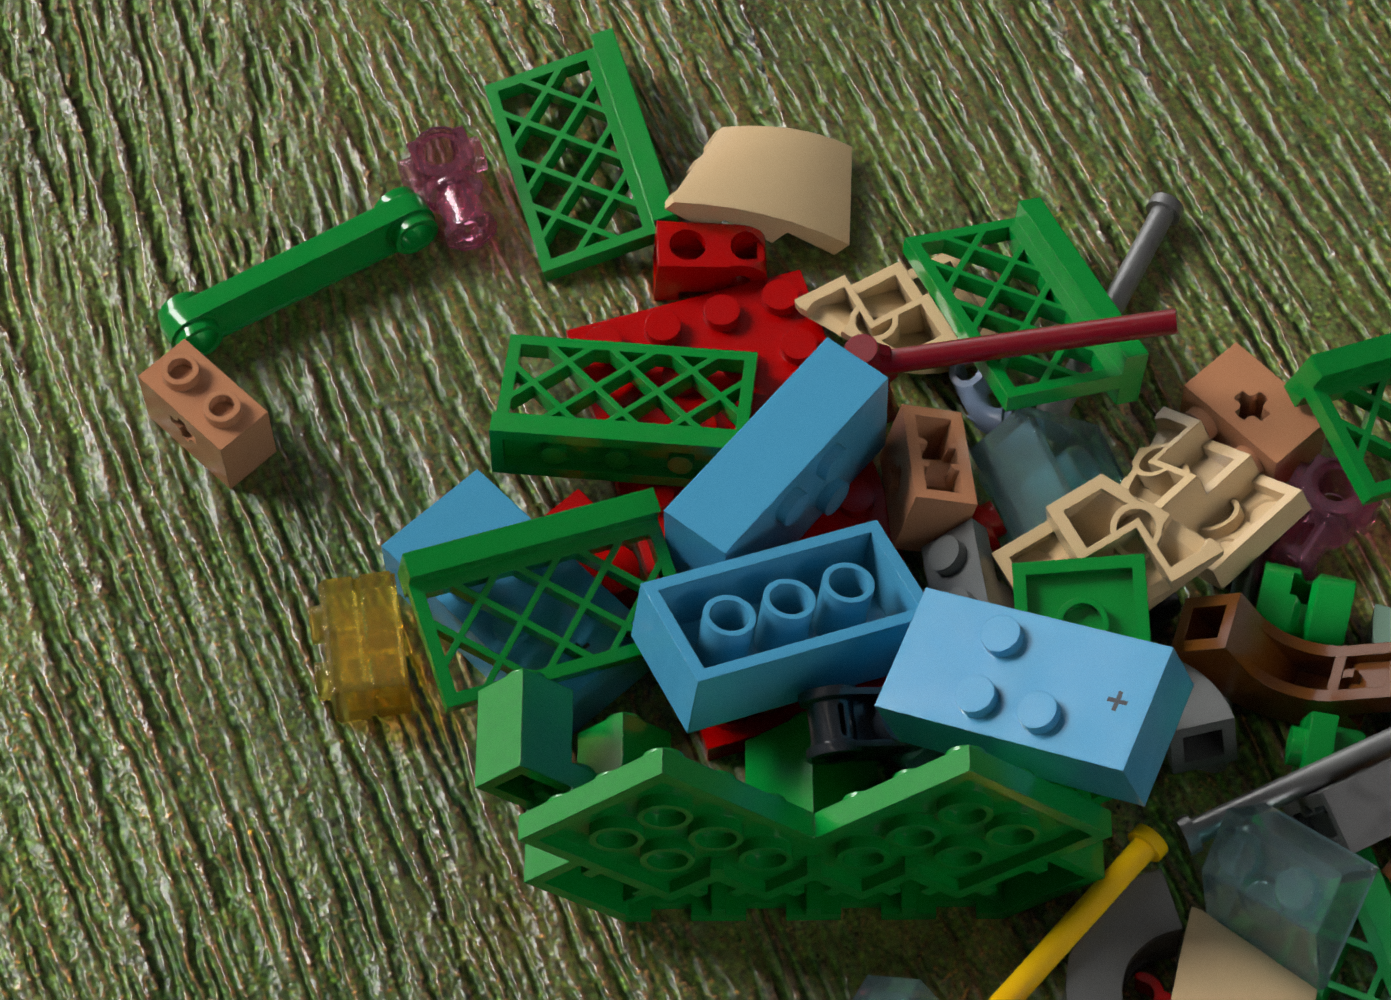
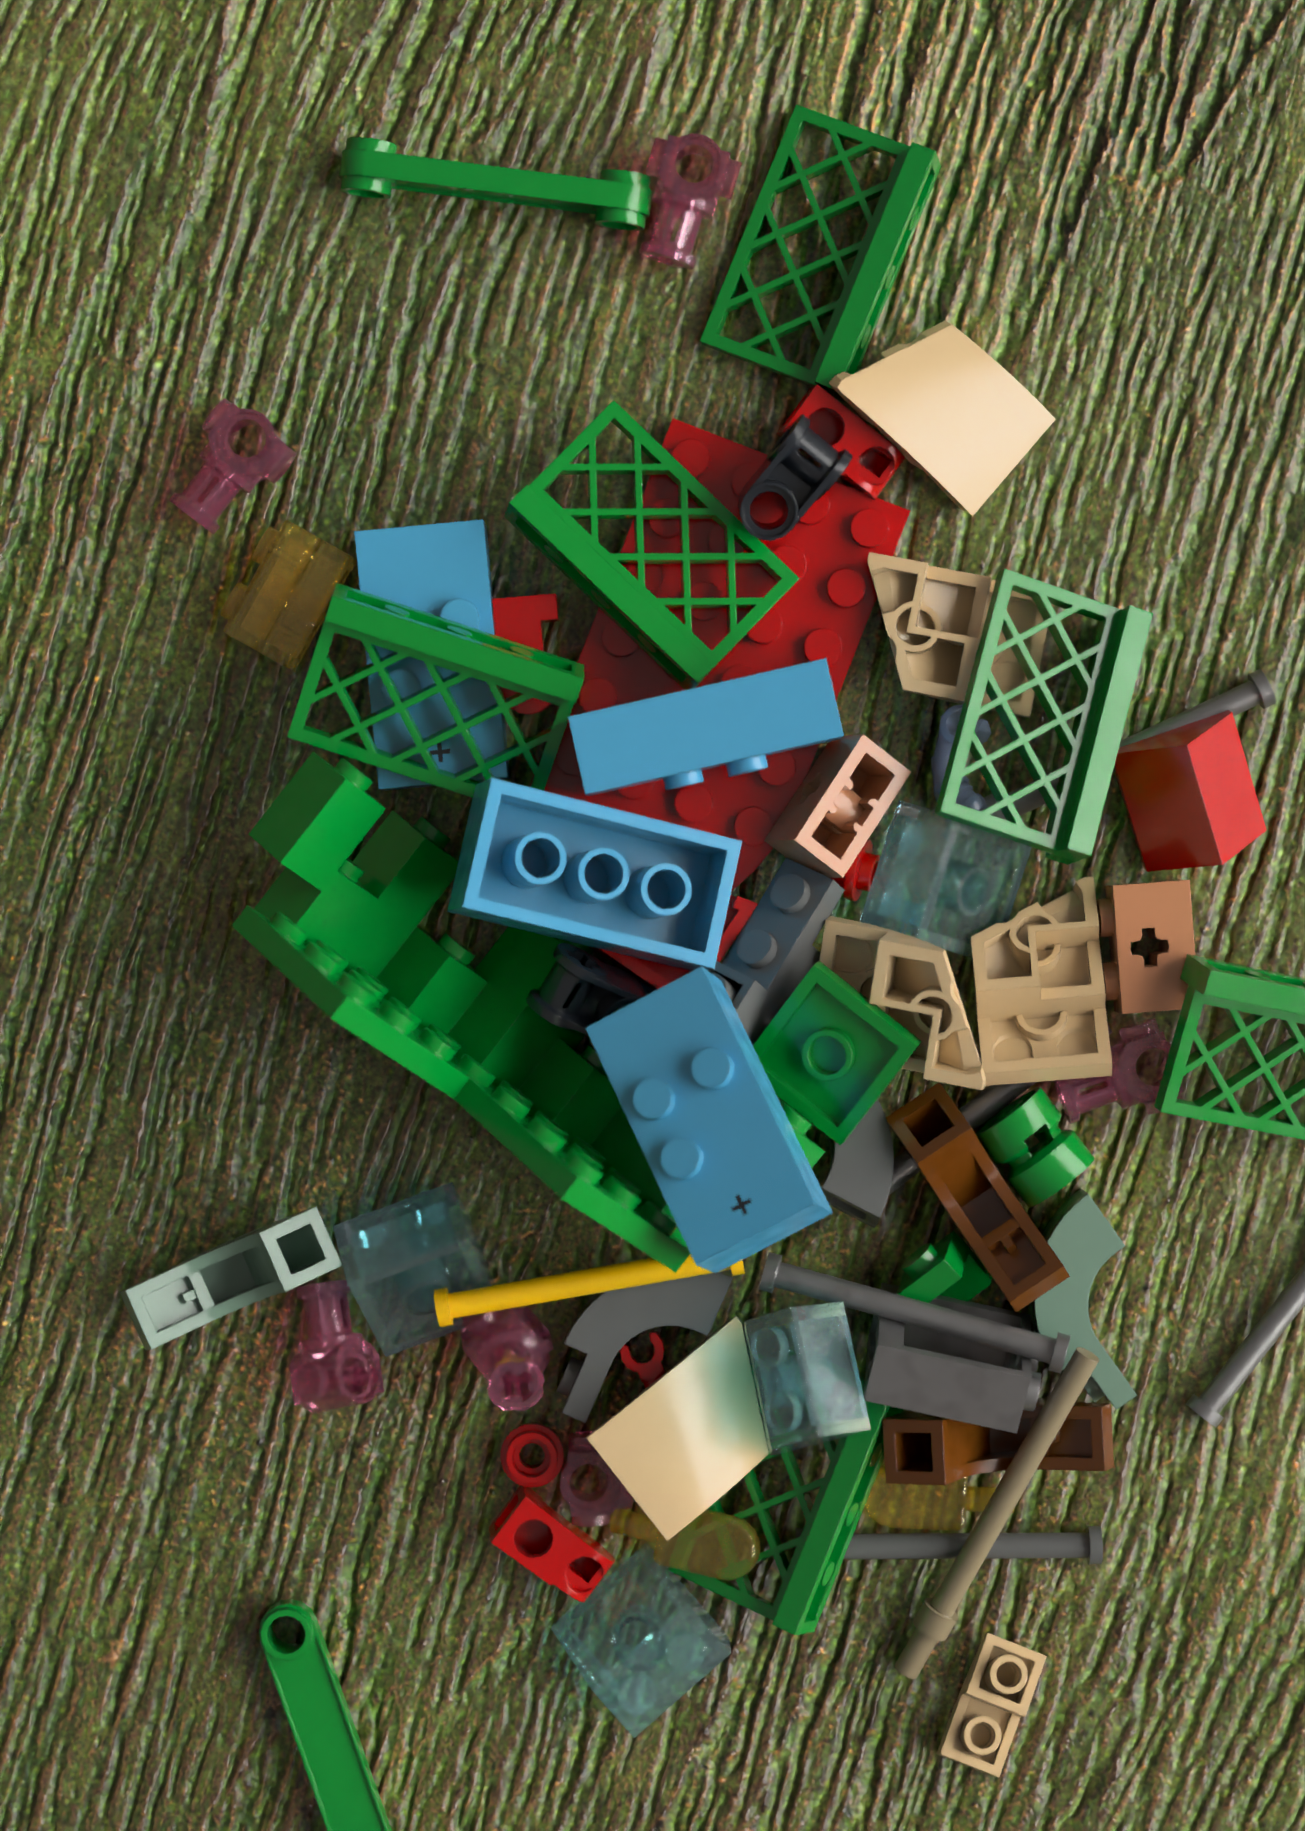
camera: 40 degrees right, 30 degrees up
nougat brick [138,339,277,490] -> none
dark red bar [844,308,1180,423] -> none
none -> clear pink connector [169,398,297,534]
none -> black piece [738,414,853,541]
none -> red slope [1114,710,1267,872]

